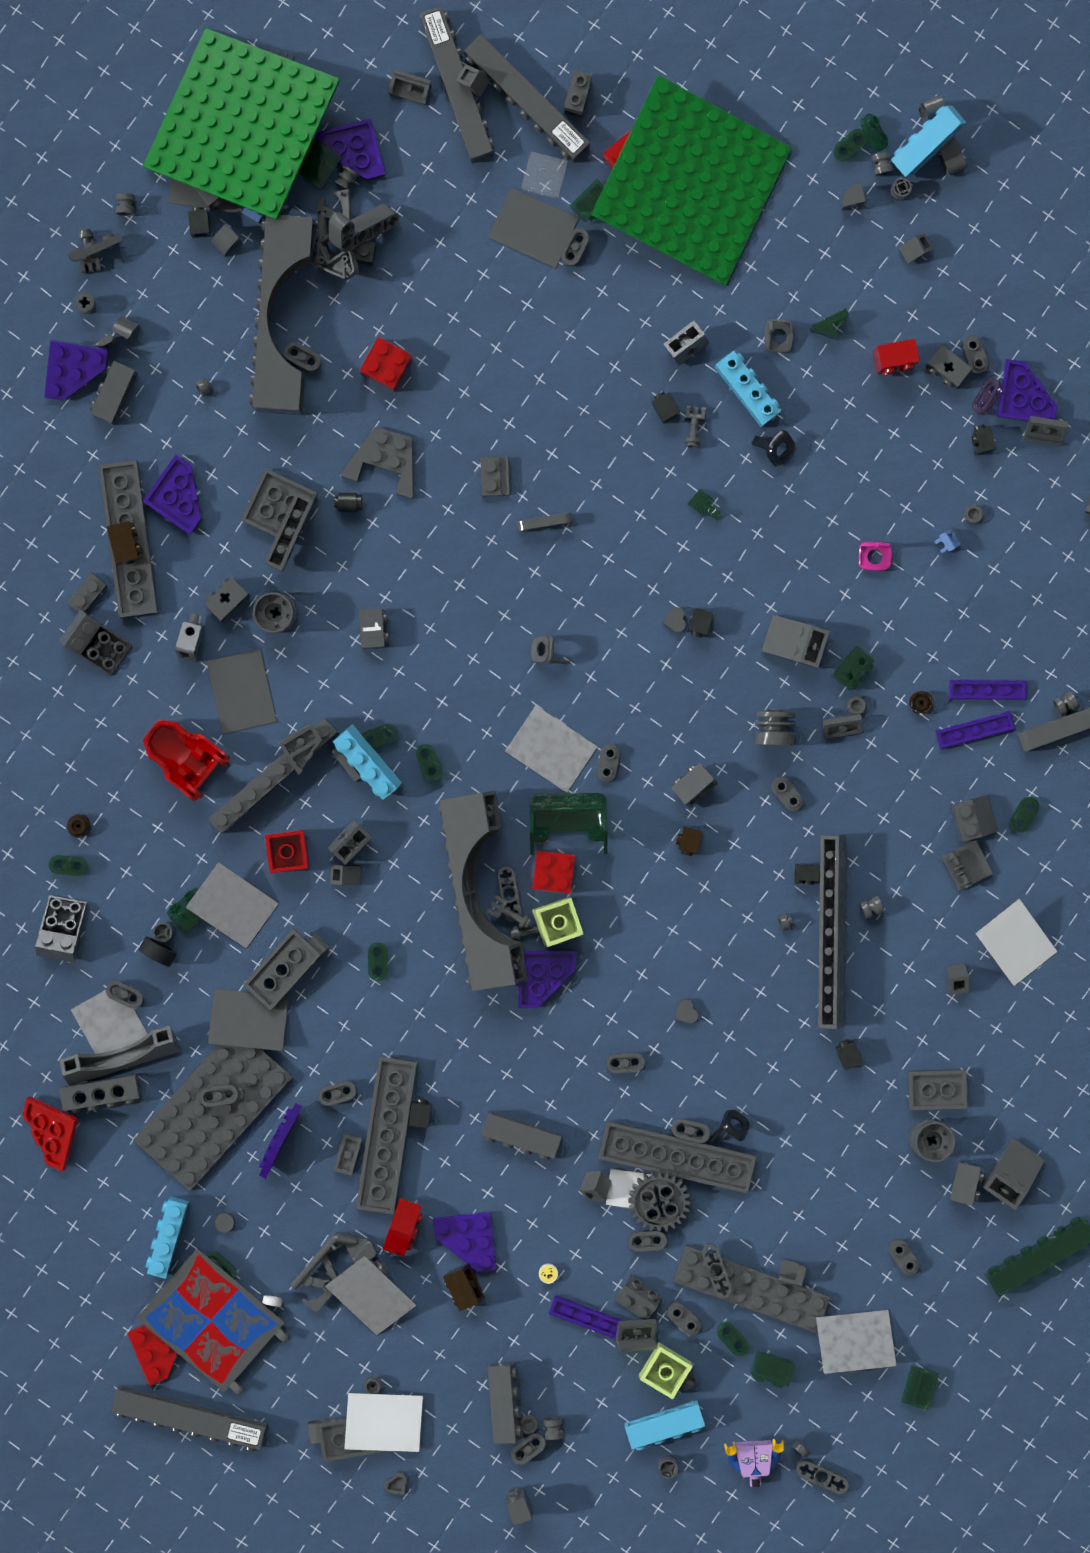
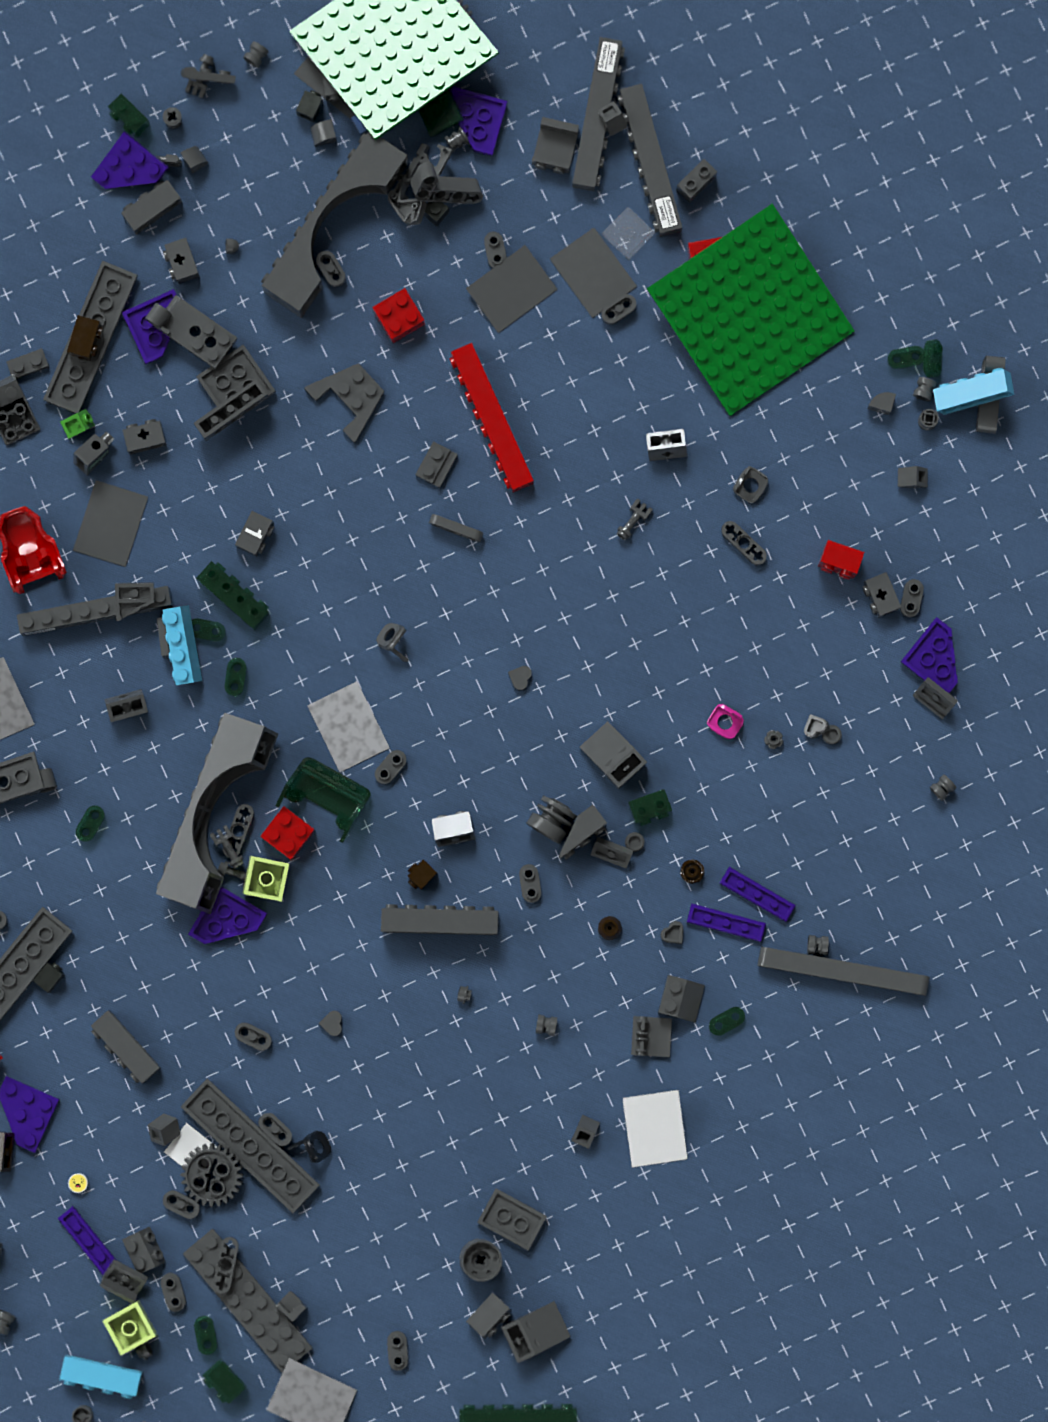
camera: 25 degrees right, 5 degrees down
dark grey wheel [253,592,298,633] -> none
red brick [265,830,310,873] -> none
dark grey brick [330,865,361,886] -> none
pearl dark grey brick [334,493,362,512] -> none
dark grey hinge [389,69,431,105] -> none
clear green bracket [569,179,604,223] -> none
pearl dark grey brick [652,391,680,423] -> none
clear green plate [688,489,721,520] -> none
pearl dark grey brick [688,607,714,638] -> none
medium azure brick [714,351,781,427] -> none
black piece [751,430,795,467] -> none
pearl dark grey brick [794,864,820,885] -> none
clear green slope [810,308,849,340] -> none
dark grey brick [818,835,846,1029] -> none
pearl dark grey brick [835,1039,863,1070] -> none
medium blue tile [935,529,961,553] -> none
pearl dark grey brick [971,424,996,455] -> none
clear purple plate [972,378,1003,416] -> none
none -> bright green bracket [60,409,94,439]
none -> clear green brick [108,93,150,138]
none -> dark grey hinge [145,295,238,370]
none -> dark grey brick [163,238,200,284]
none -> clear green brick [196,561,270,631]
none -> dark grey brick [381,904,498,935]
none -> red brick [449,343,534,492]
none -> dark grey sticker [466,245,557,333]
none -> dark grey plate [484,232,507,269]
none -> dark grey panel [532,117,579,174]
none -> dark grey slope [559,805,607,860]
none -> dark brown plate [598,916,622,940]
none -> dark grey tile [660,921,683,944]
none -> dark grey beam [721,521,767,566]
none -> dark grey plate [764,730,783,749]
none -> tile [804,714,829,739]

